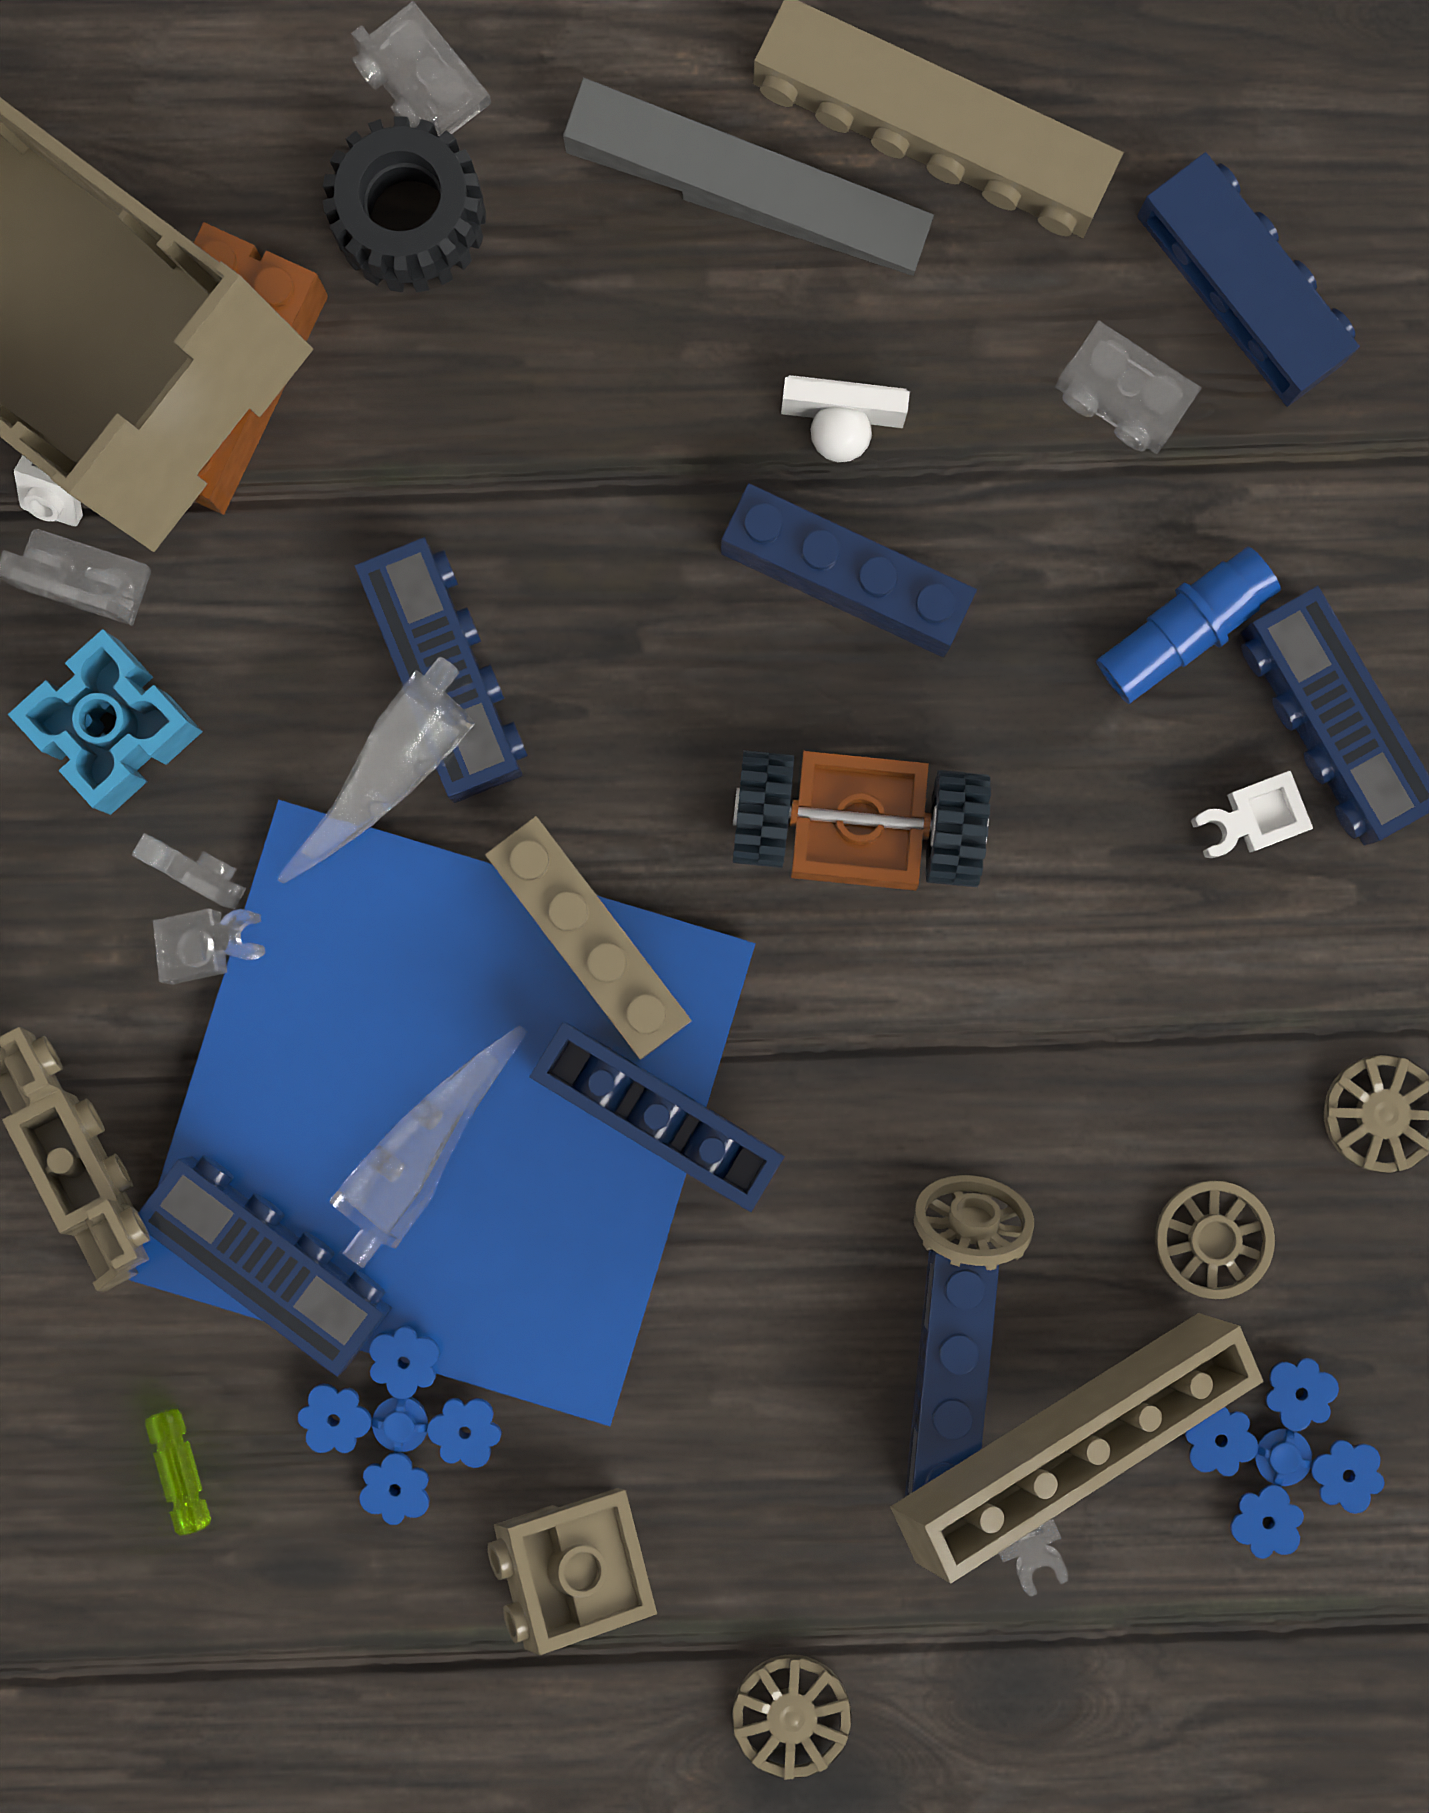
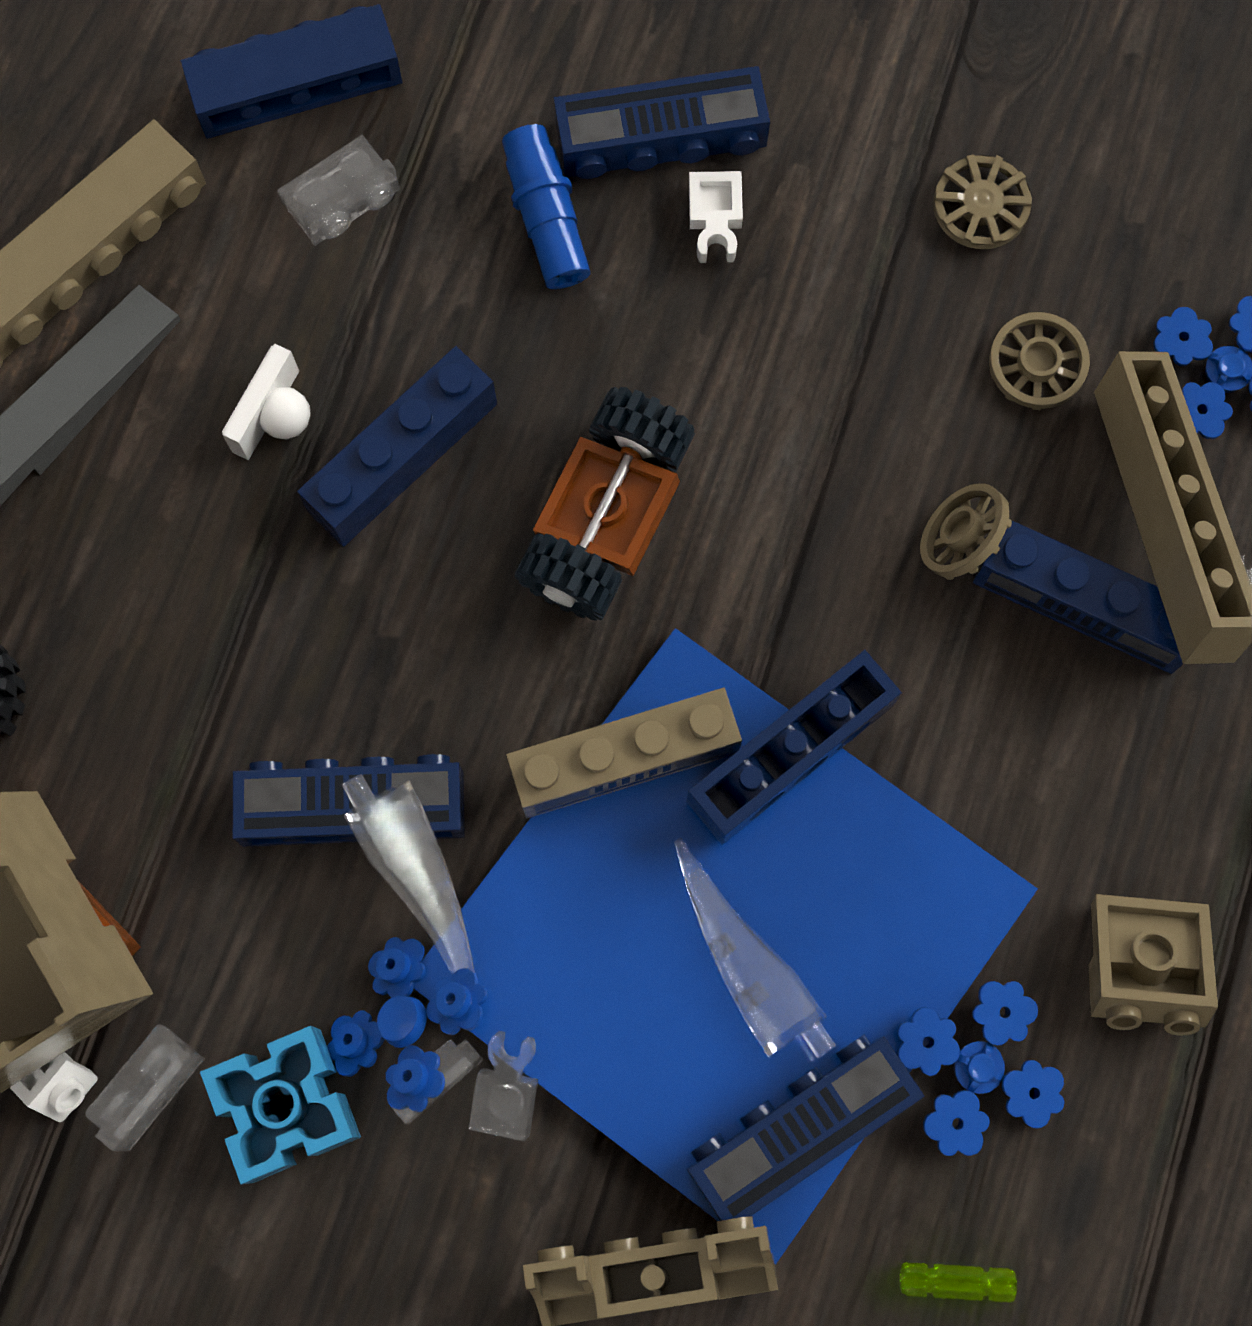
camera: 70 degrees left, 10 degrees down
none -> blue plant [327,937,488,1112]

